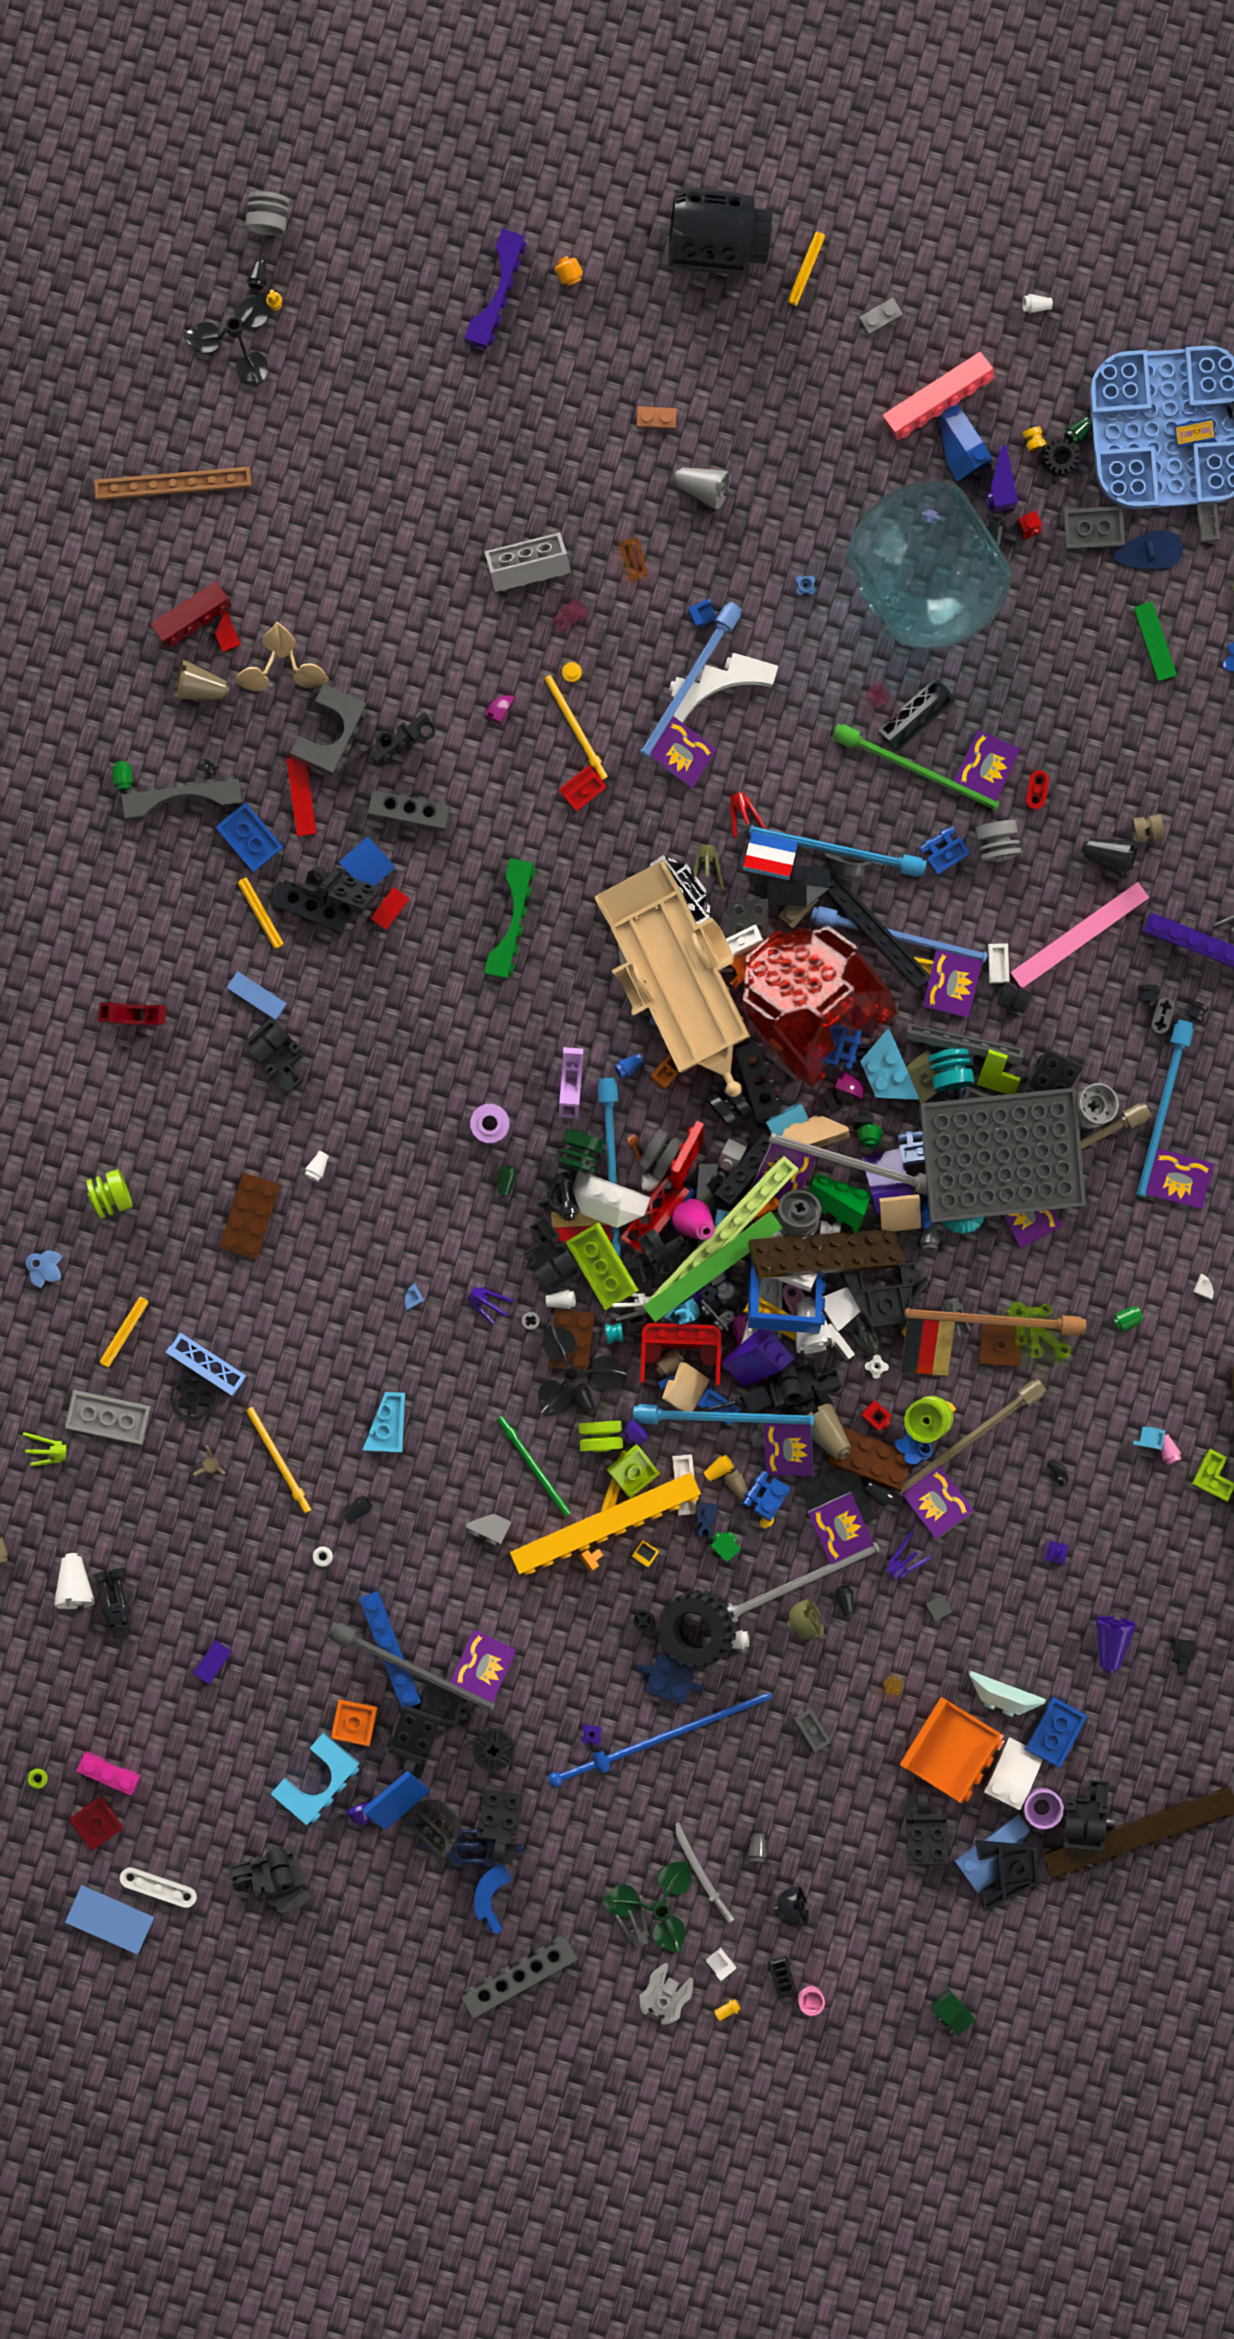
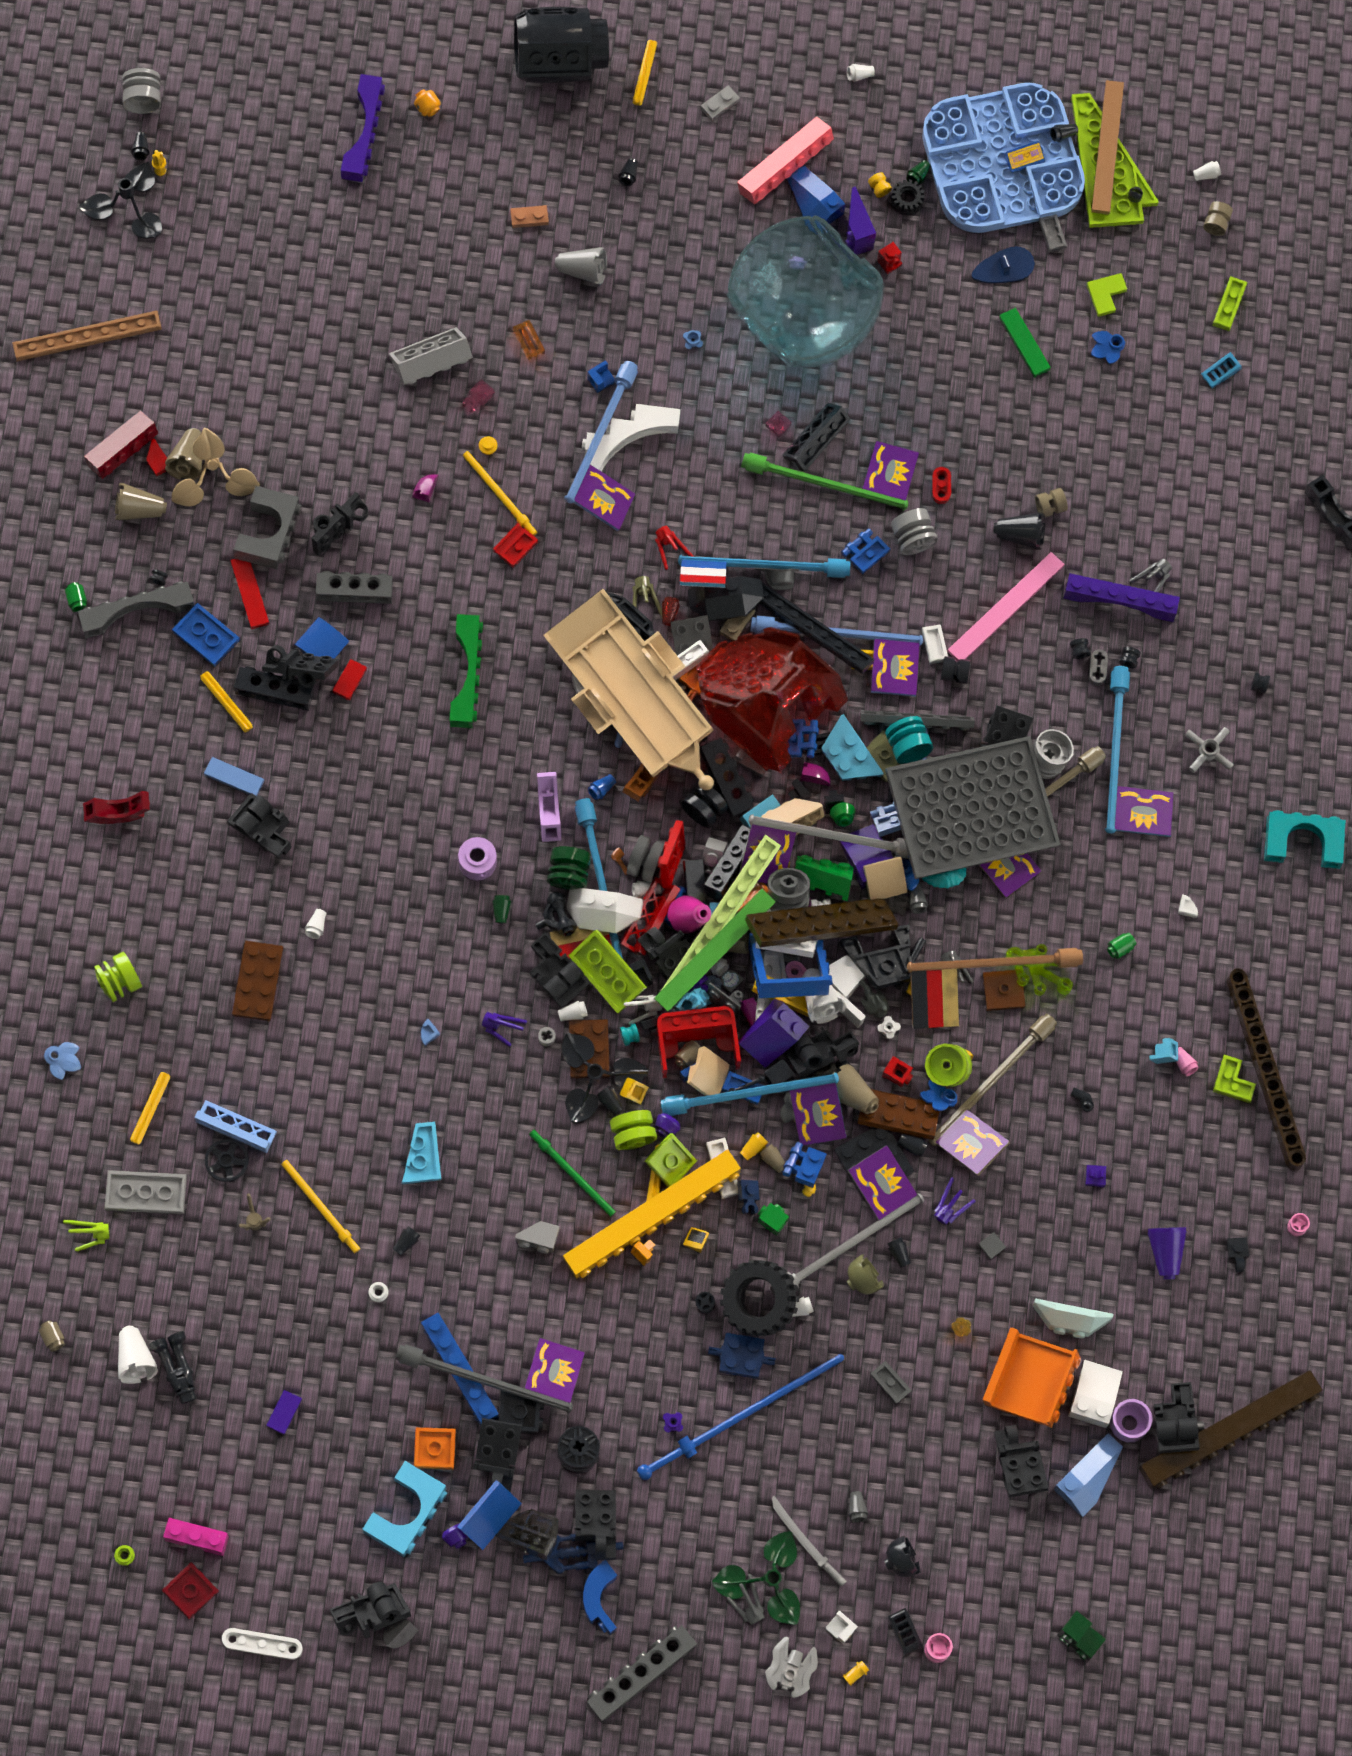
camera: 10 degrees left, 15 degrees down
medium blue tile [65,1885,154,1954] -> none
black wing [975,1840,1040,1912] -> none
lime tile [977,1049,1021,1094] -> none
blue tile [1025,1697,1088,1769] -> none
dark grey plate [1063,506,1125,550] -> none
none -> dark tan cone [165,428,202,481]
none -> black cone [618,158,638,186]
none -> yellow slope [620,1078,649,1105]
none -> clear red cone [662,597,680,626]

